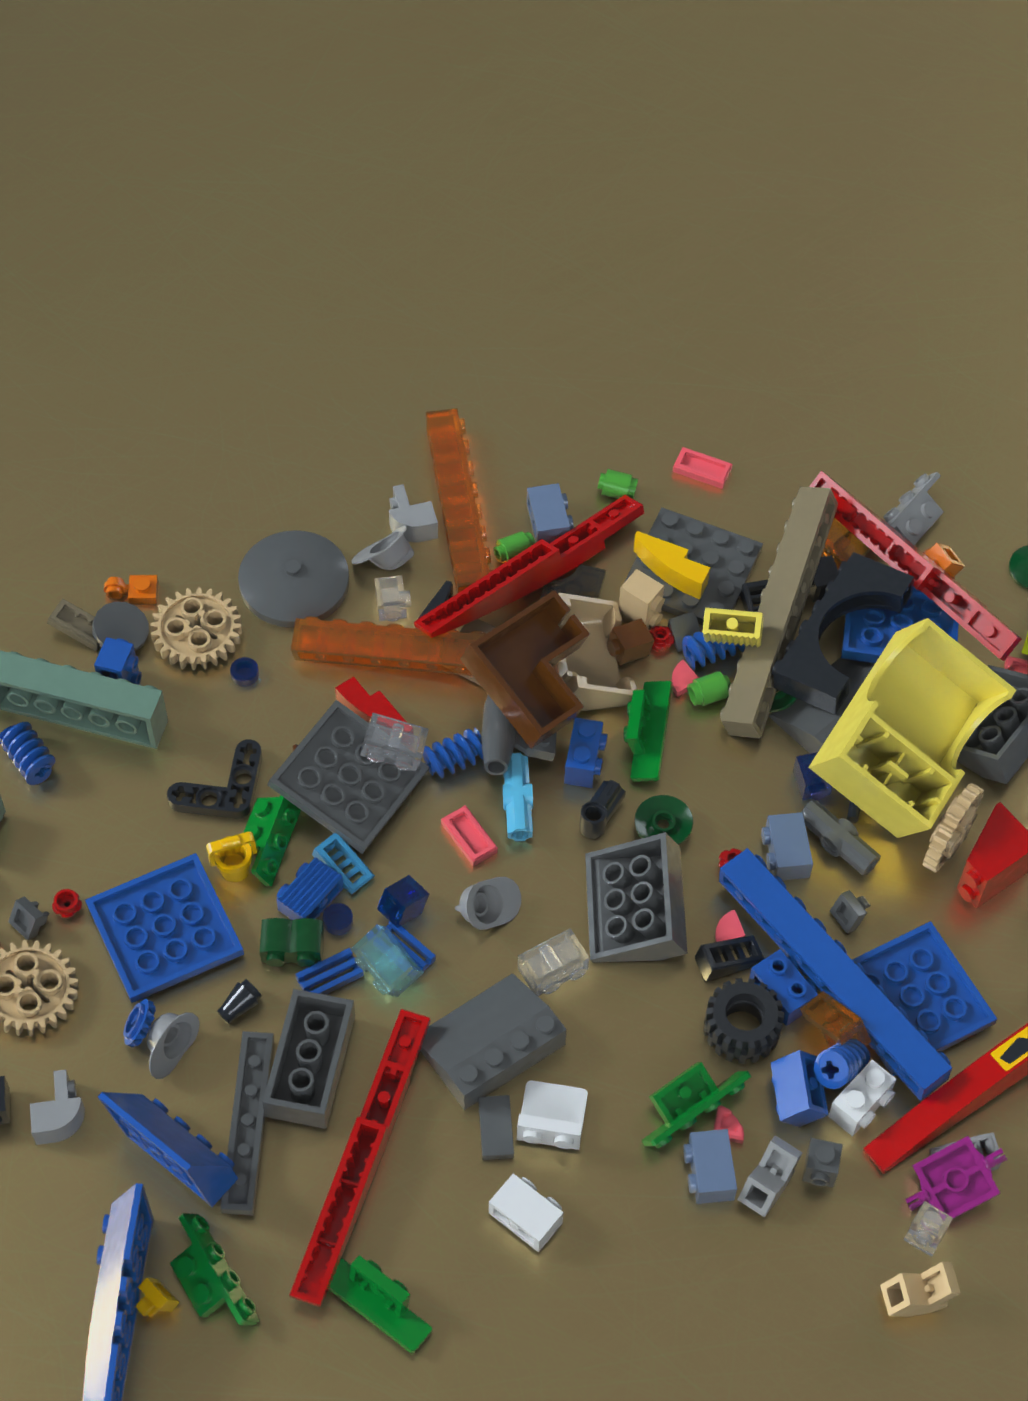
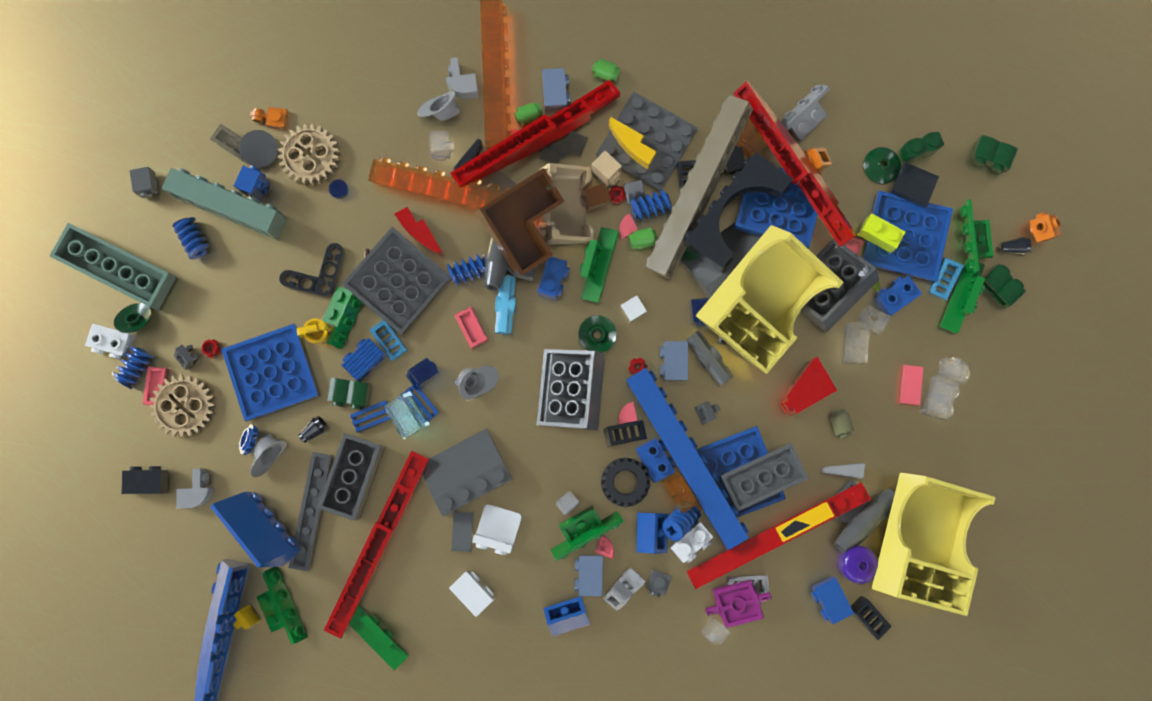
camera: 10 degrees right, 25 degrees up
dark grey dish [238,530,349,628] -> none
clear blue tile [323,903,353,935] -> none
clear brick [360,713,429,771] -> none
clear brick [518,928,589,996] -> none
black piece [579,780,626,839] -> none
coral tile [673,447,733,489] -> none
light yellow brick [702,607,763,648] -> none
tan brick [880,1262,961,1317] -> none
tan gear [922,783,984,873] -> none
none -> blue brick [544,596,590,636]
none -> light grey slope [556,491,579,515]
none -> white tile [621,296,647,322]
none -> dark grey plate [720,443,809,512]

